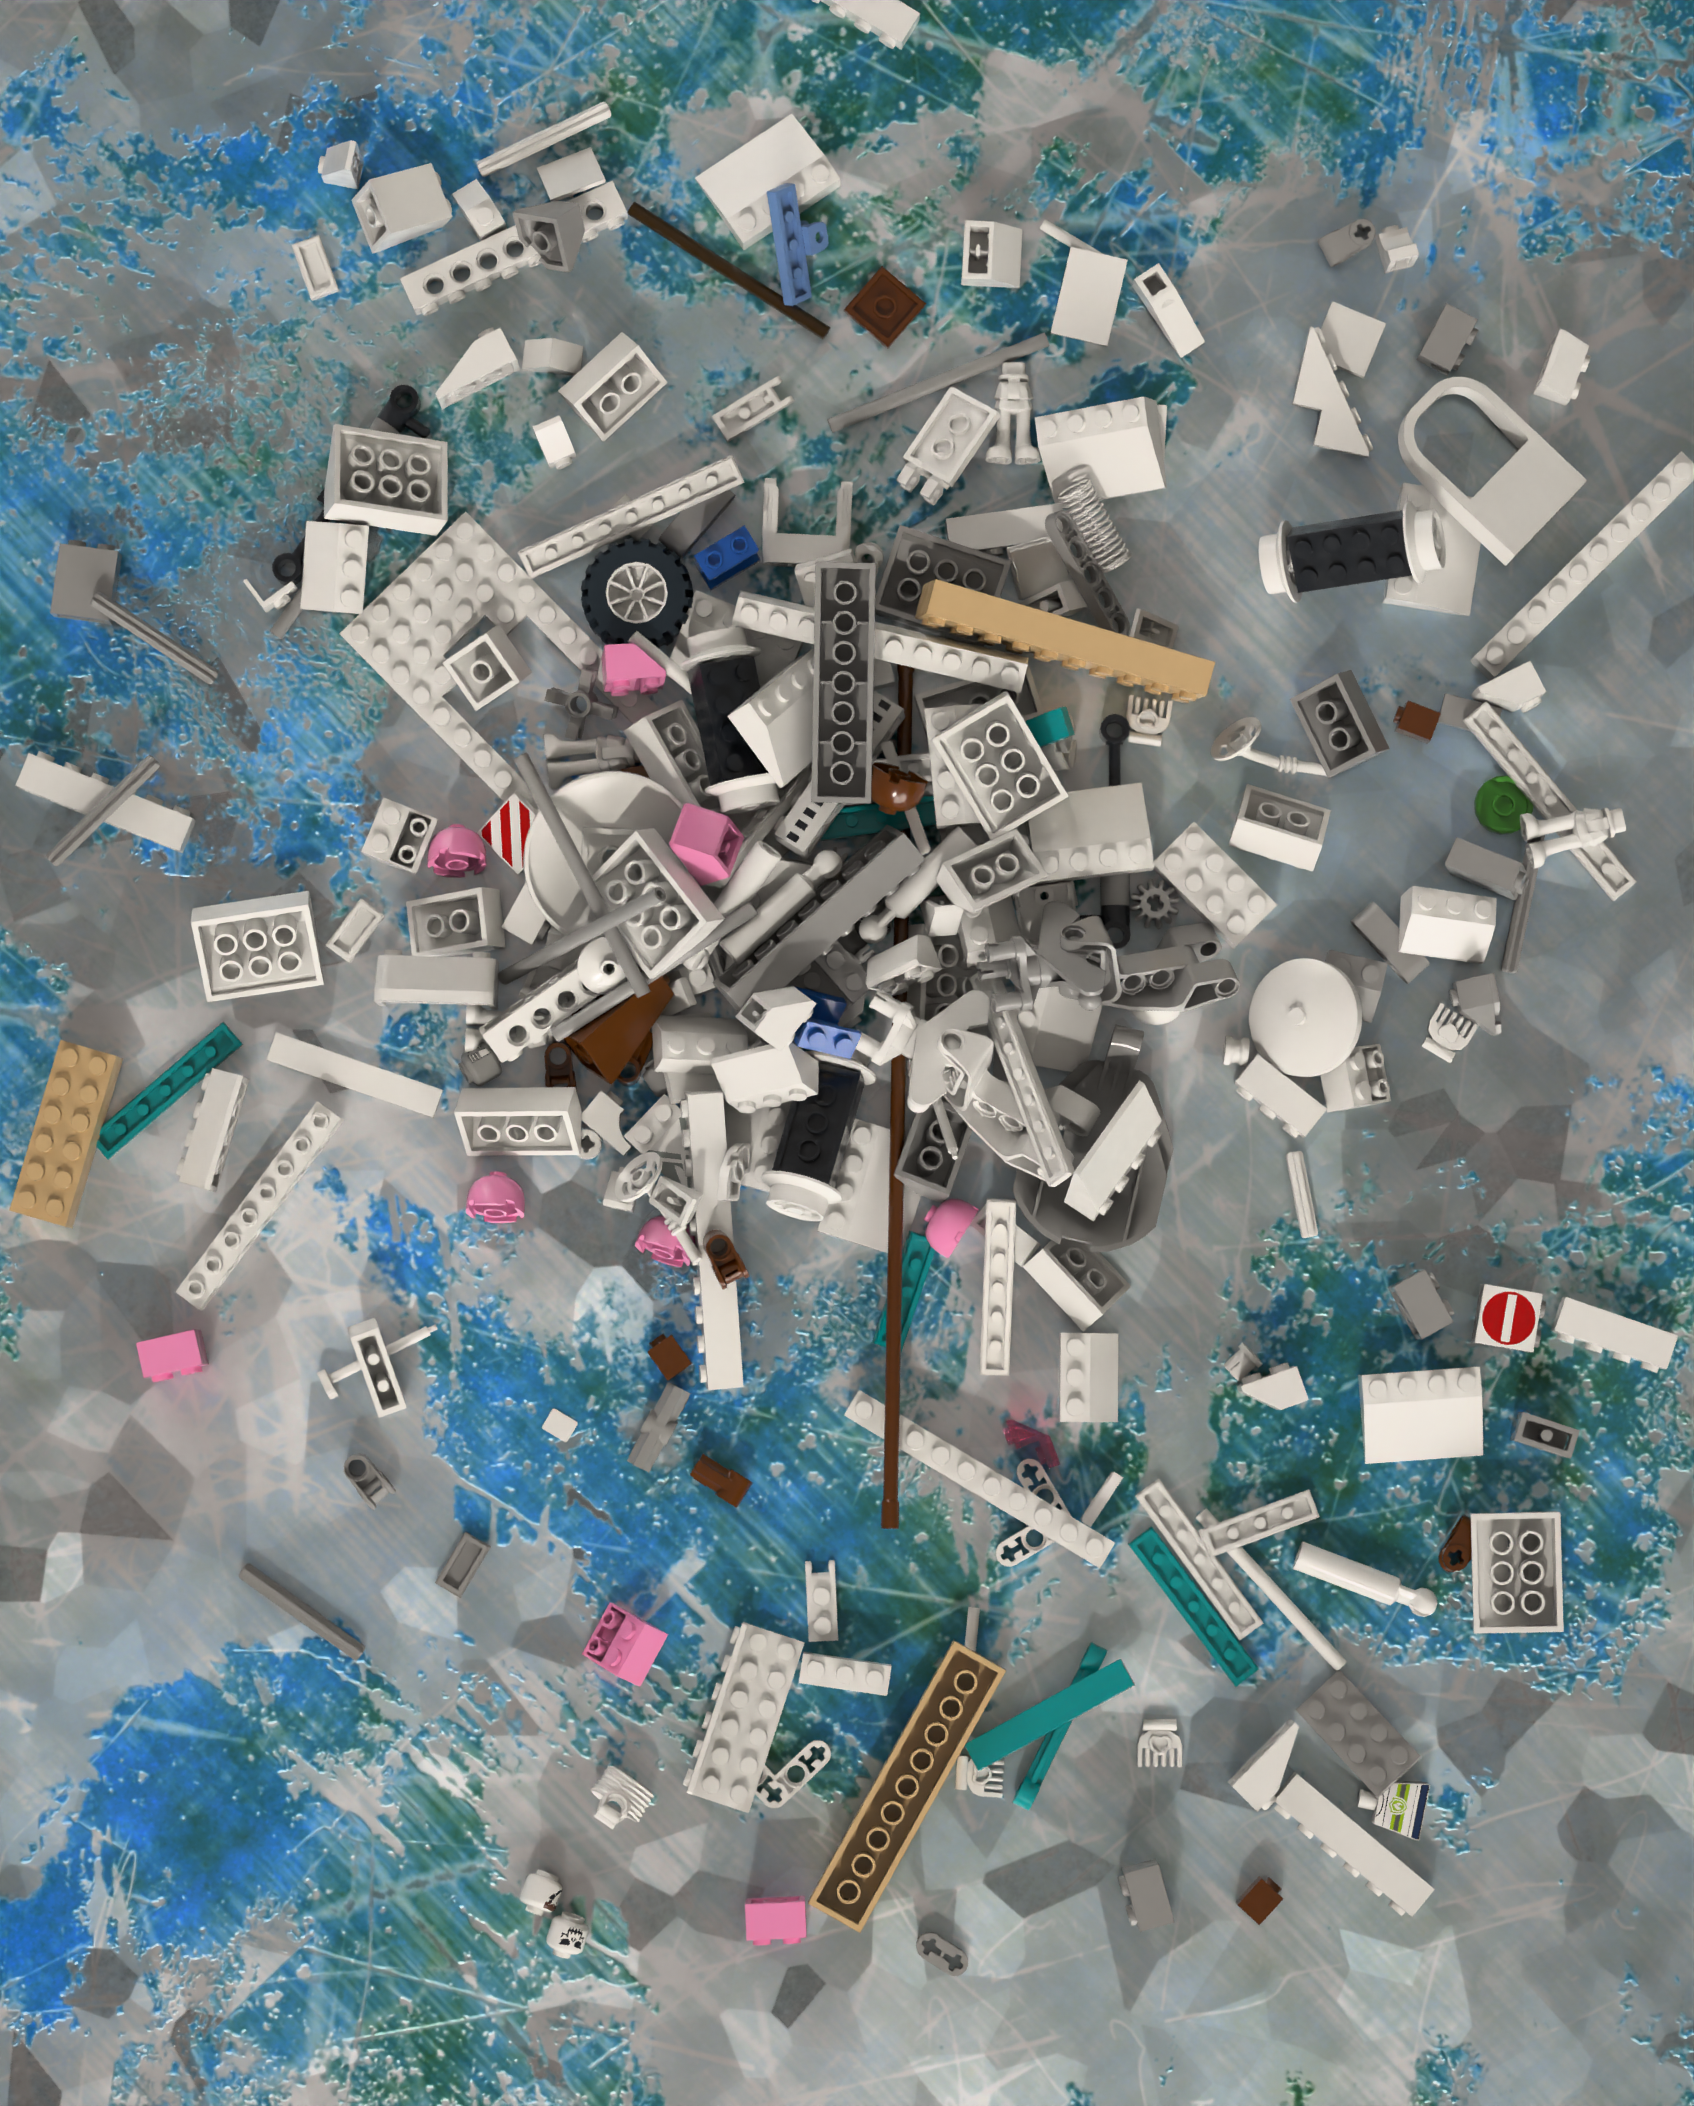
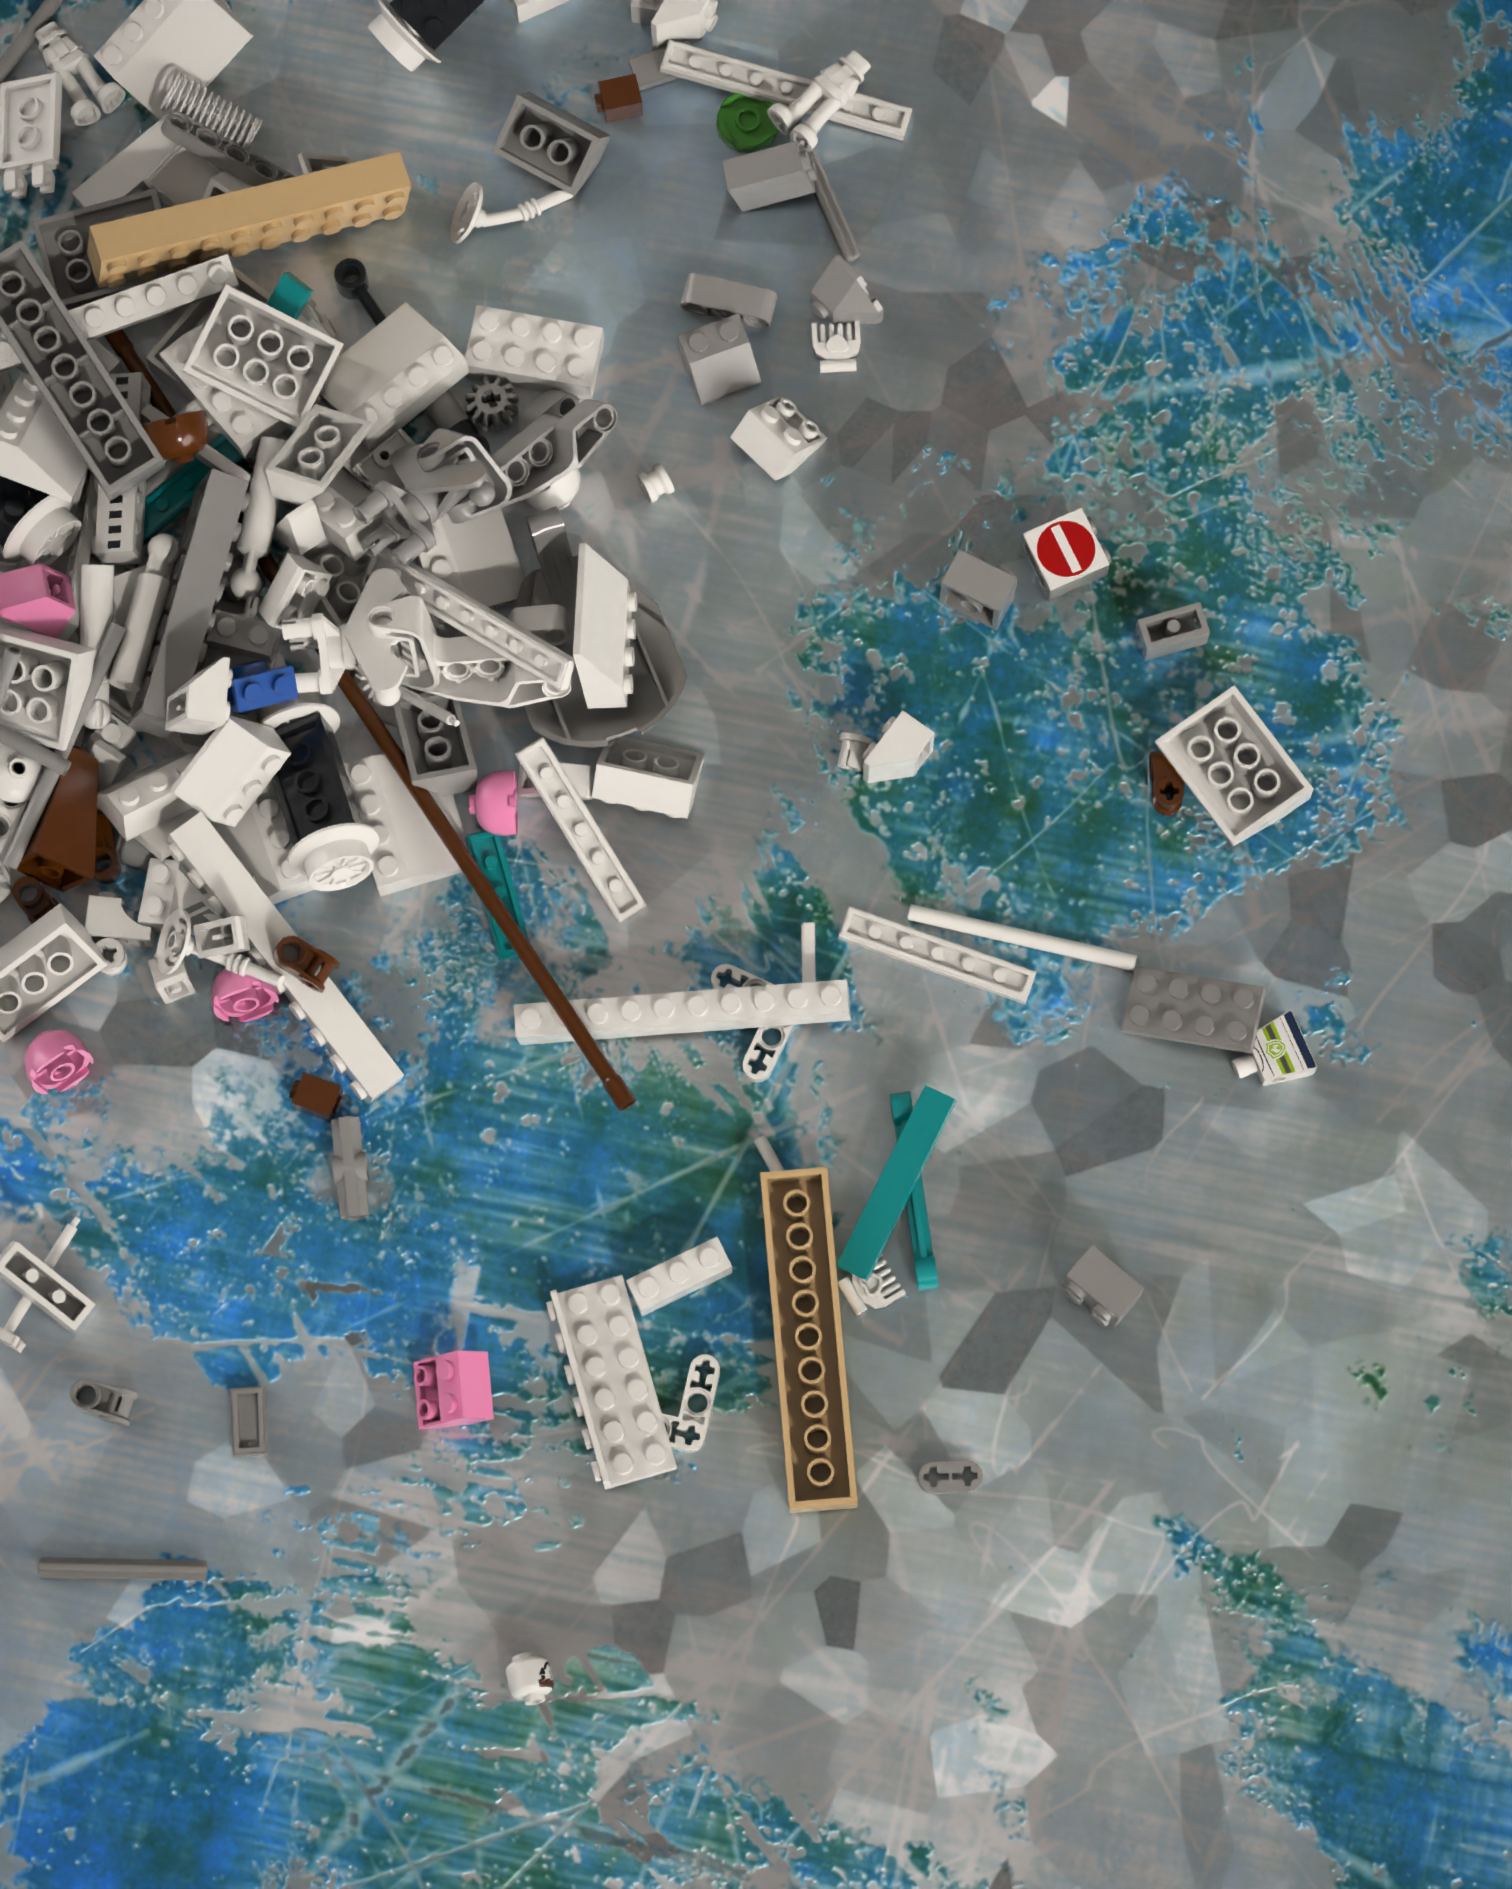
camera: 30 degrees left, 10 degrees down
white sticker [542,1409,578,1442] -> none
white head [546,1912,589,1959] -> none
white piece [591,1766,654,1829] -> none
reddish brown piece [690,1454,753,1508] -> none
white tile [717,1143,750,1201] -> none
bright pink brick [745,1896,807,1945] -> none
white hinge [805,1560,838,1642] -> none
clear pink slope [1002,1419,1060,1469] -> none
white slope [1058,1333,1119,1422] -> none
white piece [1126,695,1173,747] -> none
teal tile [1128,1526,1259,1687] -> none
white piece [1137,1719,1182,1767] -> none
white tile [1199,1489,1320,1558] -> none
white slope [1228,1719,1299,1812] -> none
white slope [1229,784,1331,872] -> none
white brick [1234,1054,1327,1138] -> none
reddish brown brick [1235,1876,1283,1925] -> none
white dish [1249,958,1362,1077] -> none
white brick [1274,1771,1435,1917] -> none
white axle [1286,1151,1318,1238] -> none
white piece [1292,1541,1438,1617] -> none
white slope [1358,1367,1483,1464] -> none
white slope [1398,886,1497,964] -> none
white brick [1551,1297,1678,1373] -> none

